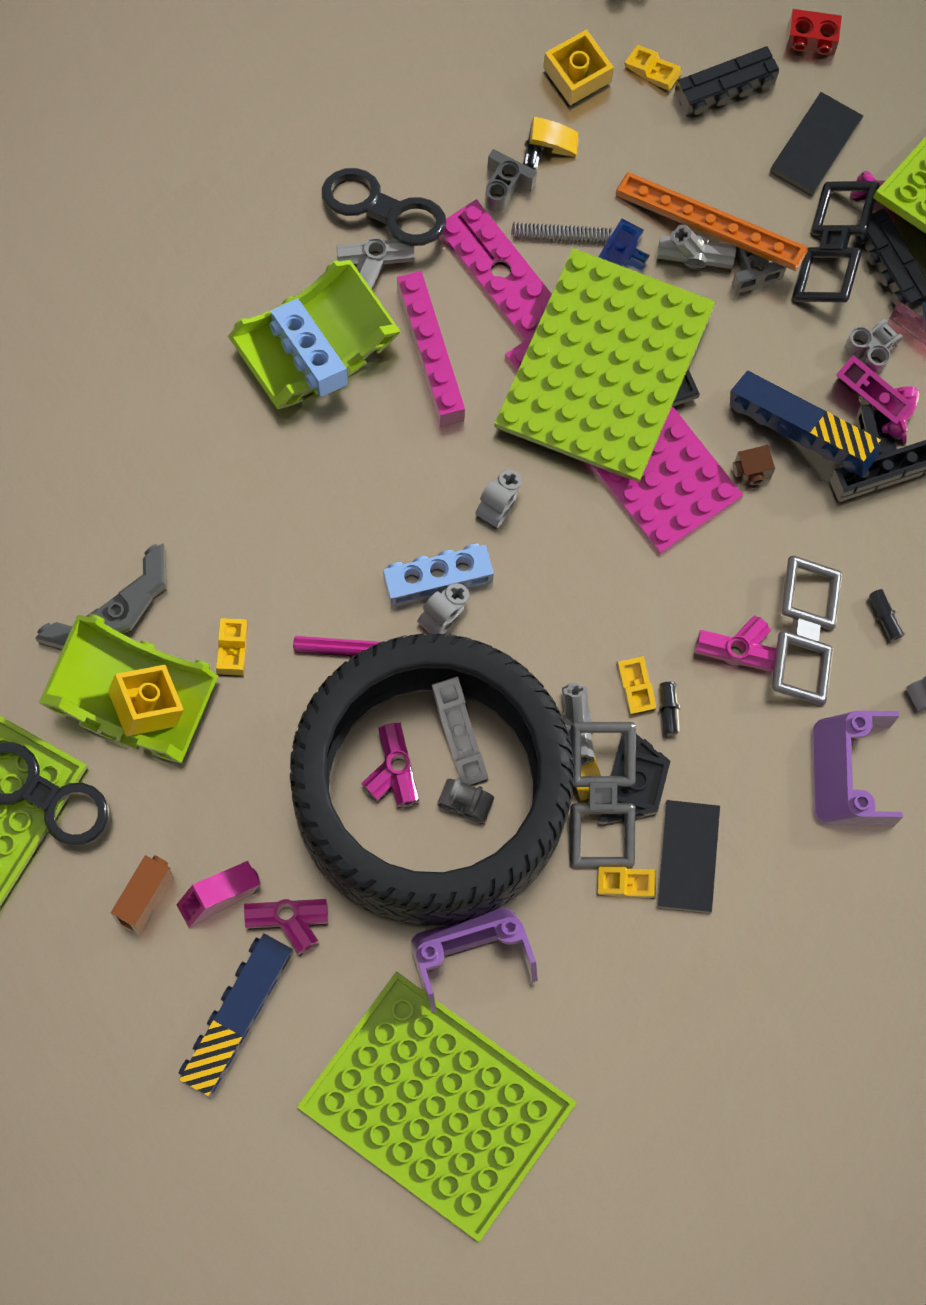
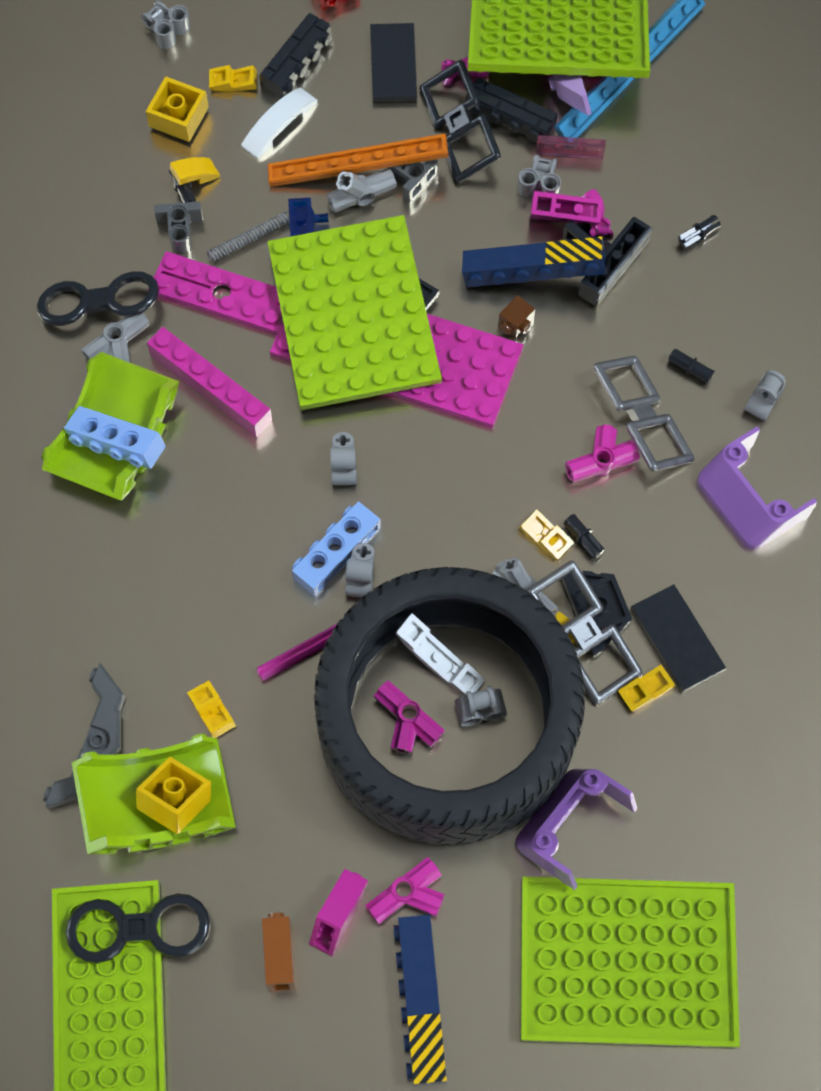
camera: 30 degrees left, 5 degrees down
none -> white slope [241,88,317,160]

